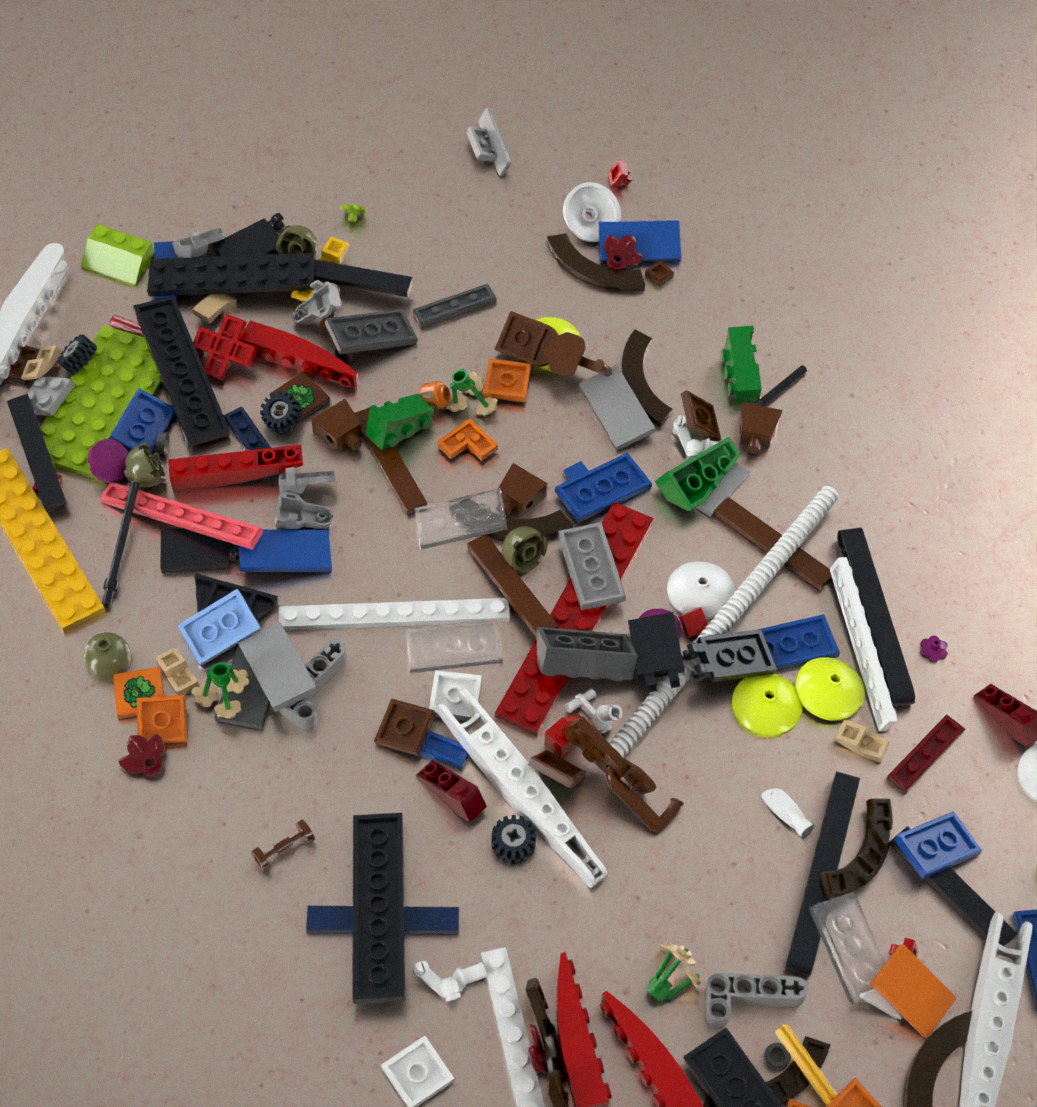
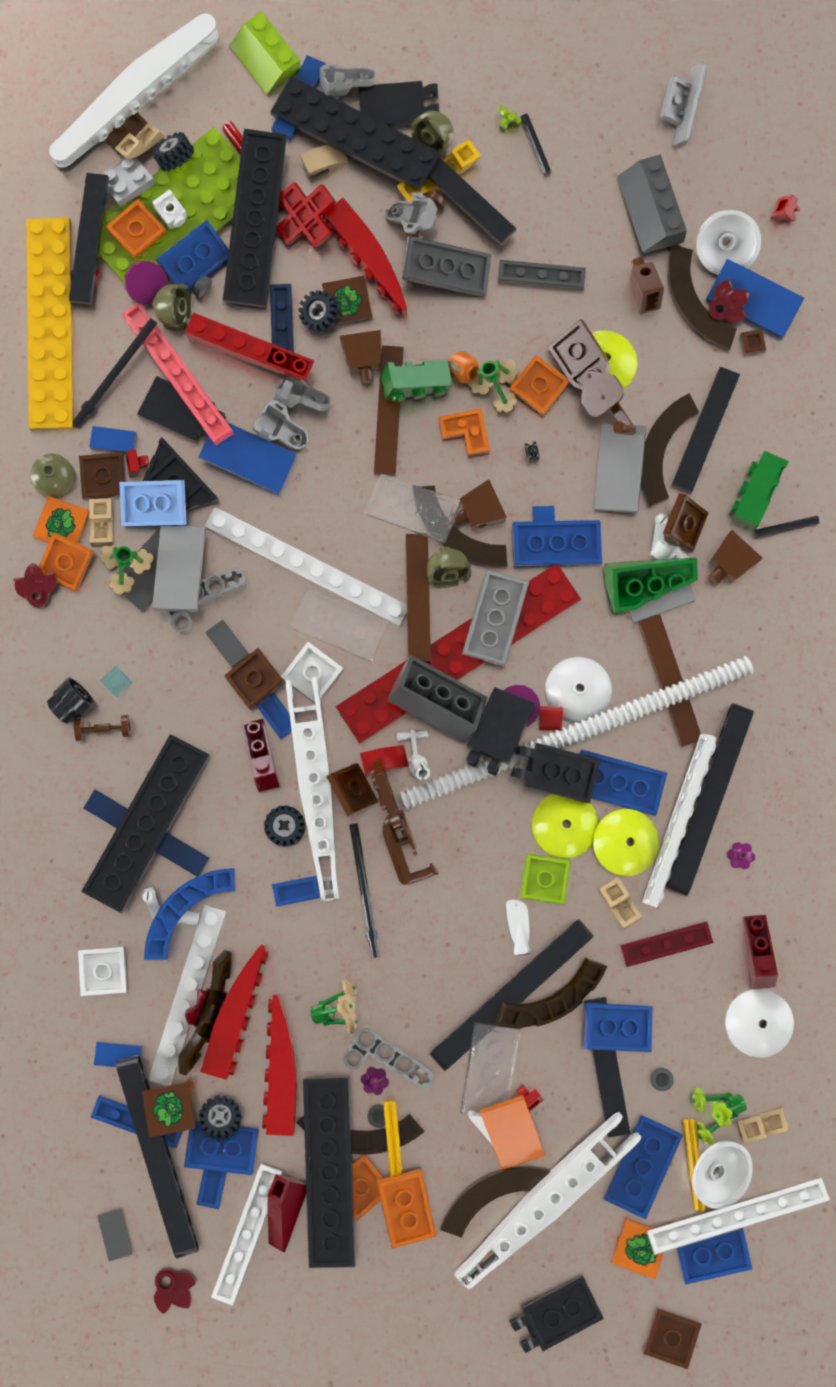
camera: 30 degrees right, 25 degrees up
none -> black piece [47,677,95,724]
none -> reddish brown tile [79,452,126,500]
none -> blue tile [89,426,137,454]
none -> clear light blue tile [100,666,132,697]
none -> orange tile [106,199,167,260]
none -> red tile [125,449,149,477]
none -> blue tile [144,868,235,961]
none -> white brick [152,190,188,230]
none -> dark grey tile [205,620,249,668]
none -> blue tile [272,876,321,907]
none -> black bar [349,823,380,958]
none -> magenta plant [361,1067,389,1095]
none -> black bar [520,114,552,175]
none -> lime tile [520,853,571,905]
none -> black bush [524,441,540,463]
none -> dark grey slope [617,154,687,254]
none -> reddish brown torso [630,257,664,314]
none -> dark grey tile [650,1068,674,1091]
none -> black tile [671,366,740,493]

